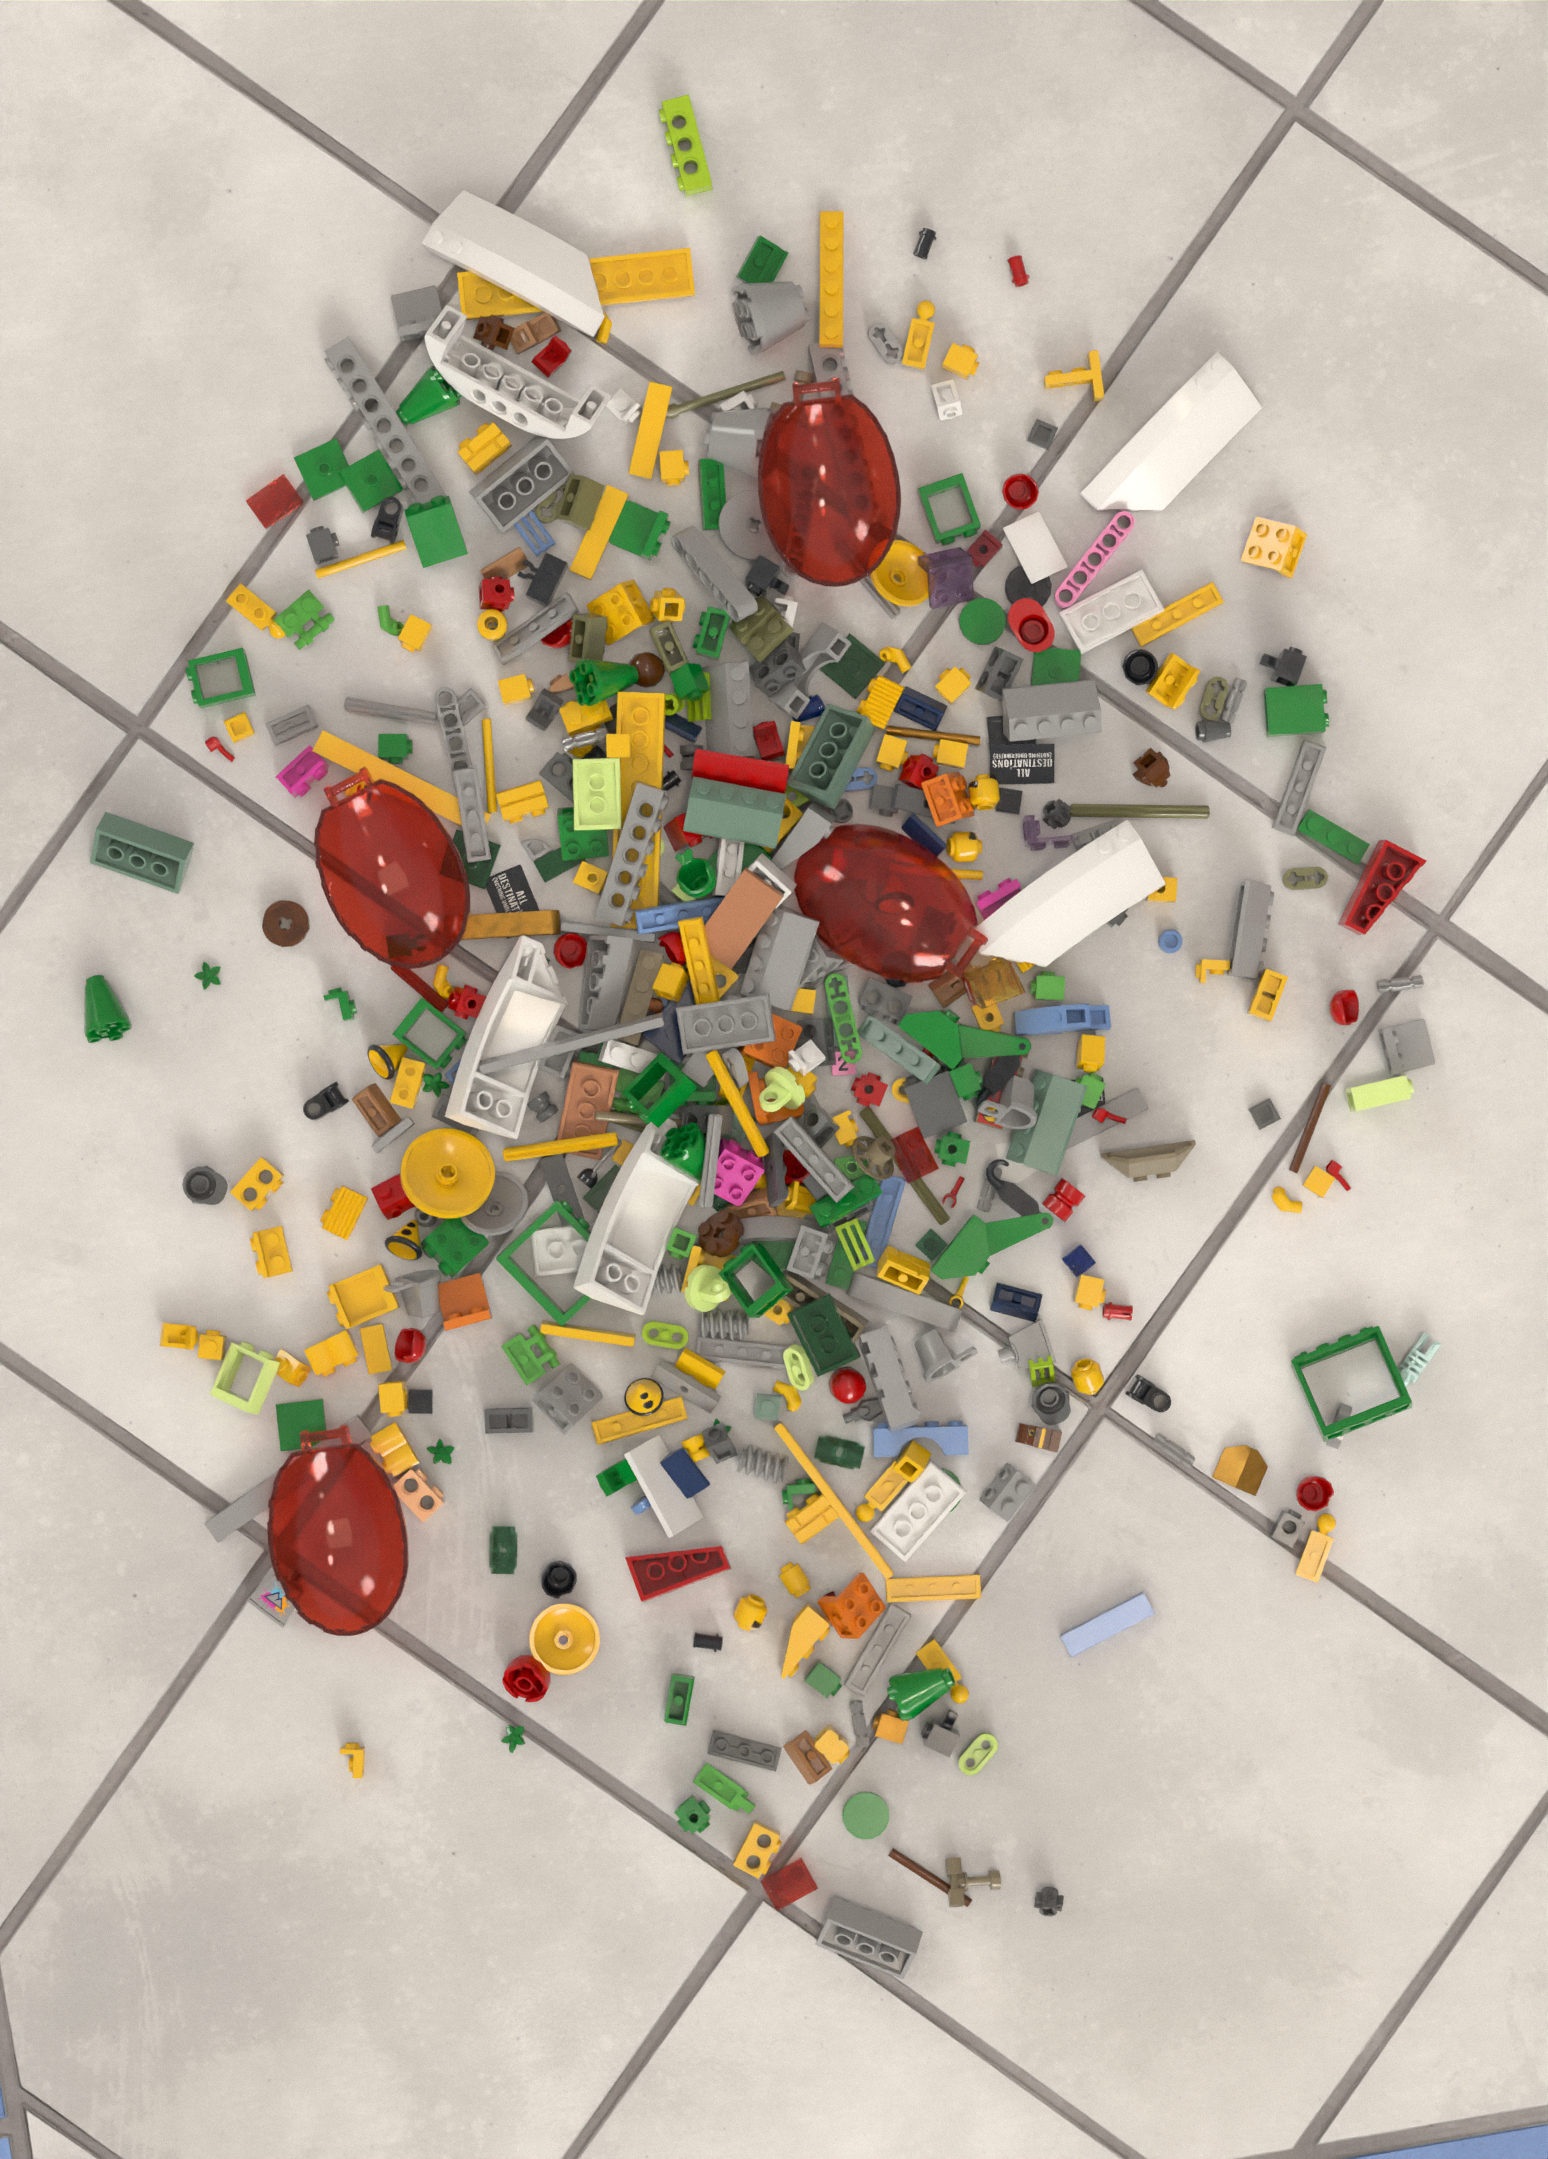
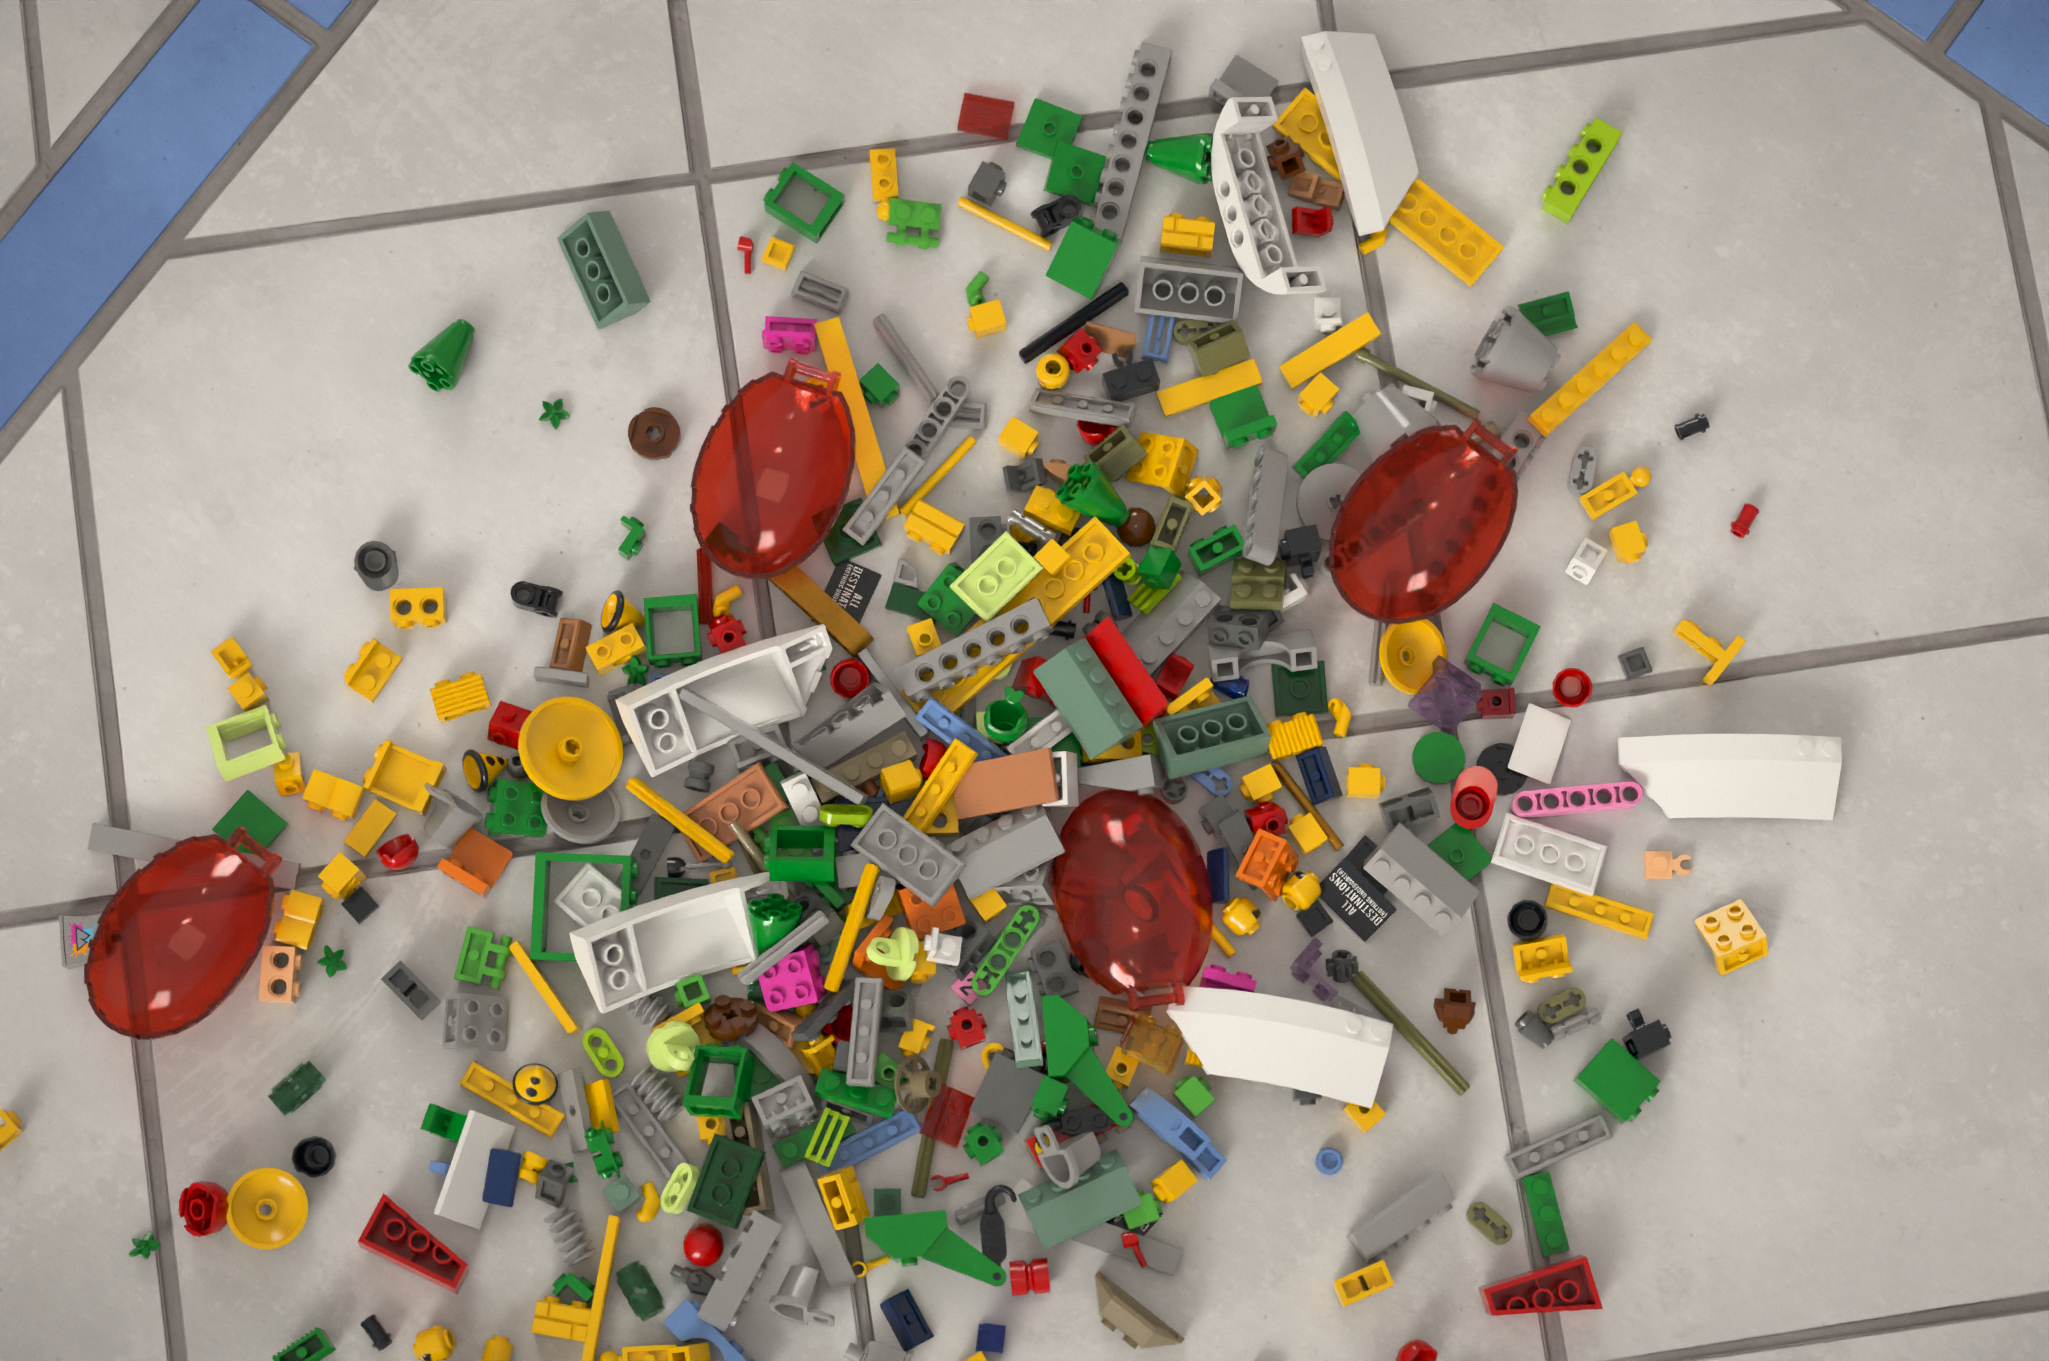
camera: 40 degrees right, 10 degrees down
yellow bracket [1195,959,1230,983] -> none
none -> green hinge [584,1120,624,1179]
none -> lime plate [819,804,873,828]
none -> black axle [1019,282,1129,364]
none -> light nougat plate [1644,851,1691,879]

